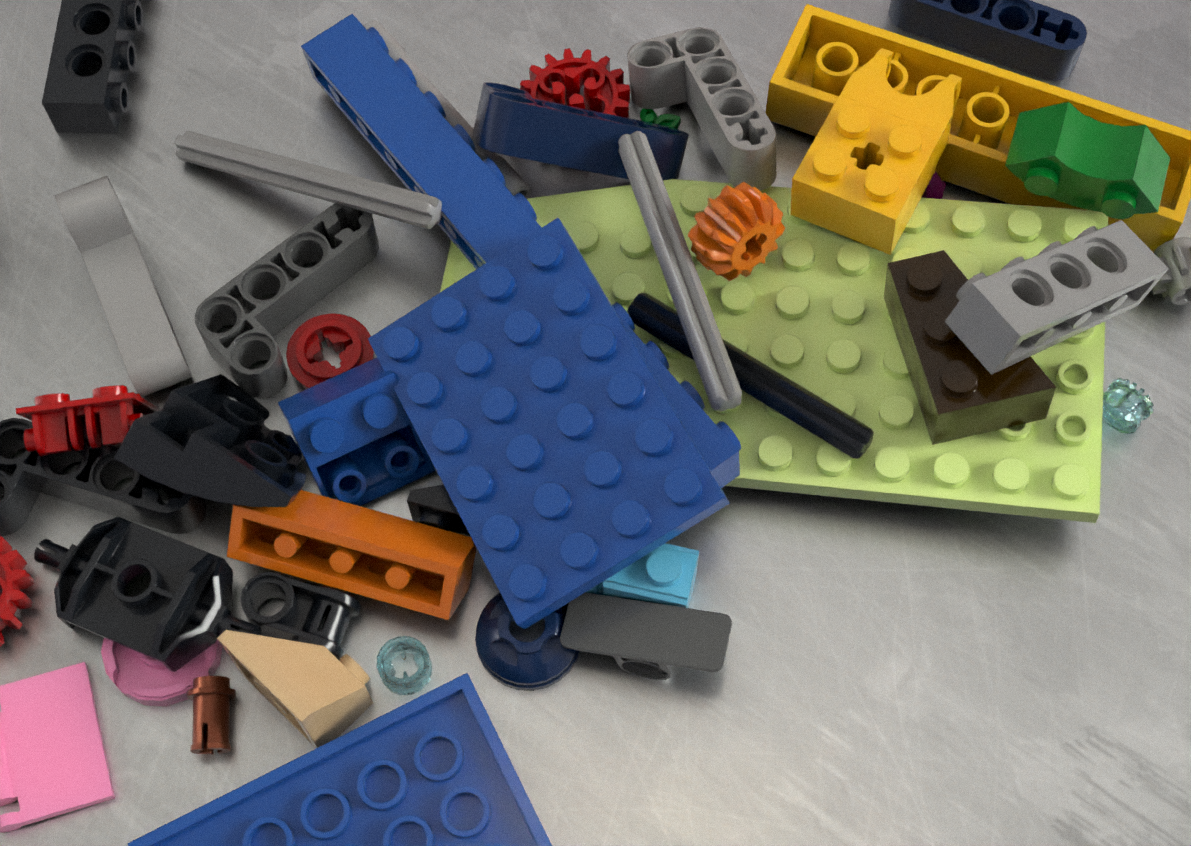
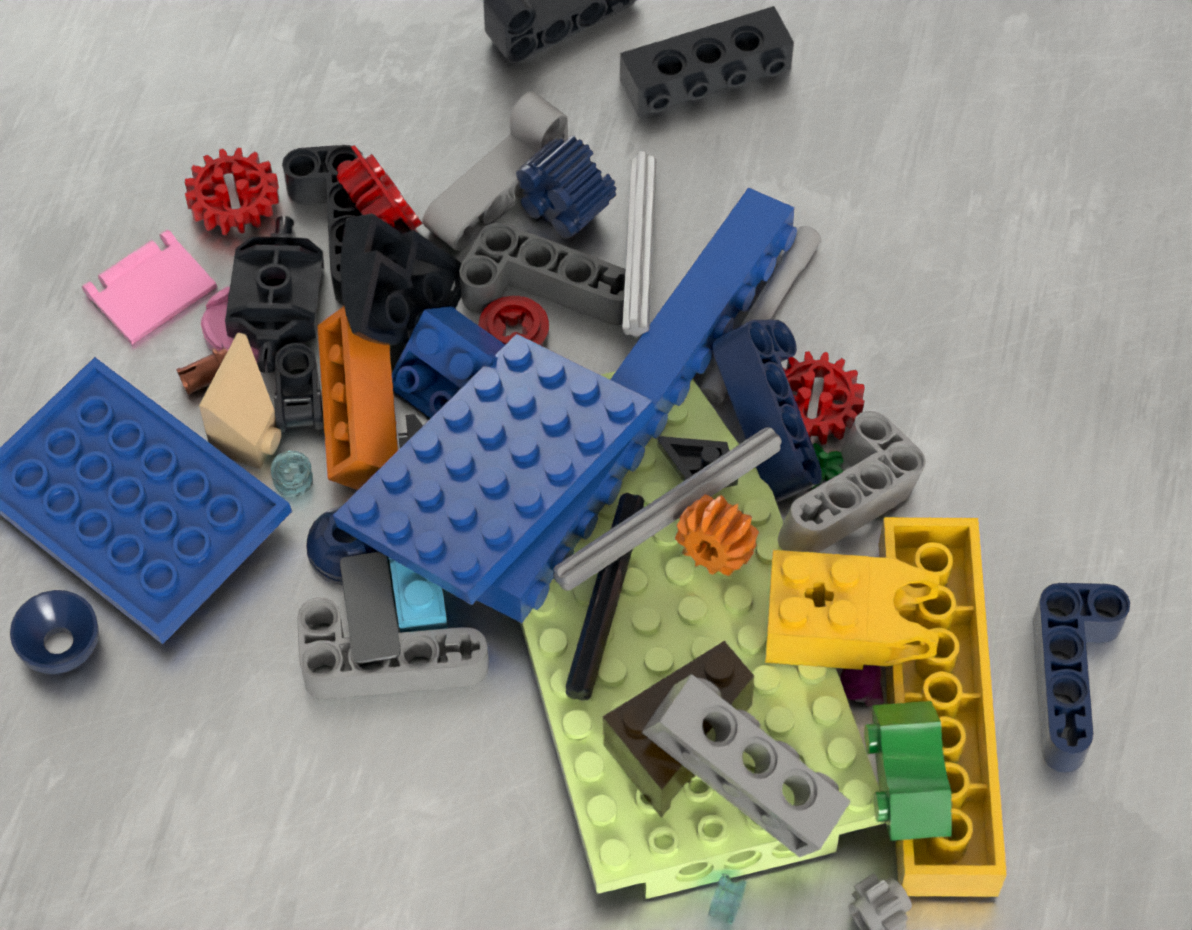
camera: 65 degrees right, 5 degrees down
none -> light grey beam [297,597,489,699]
none -> dark blue brick [516,135,617,239]
none -> black piece [657,436,738,487]

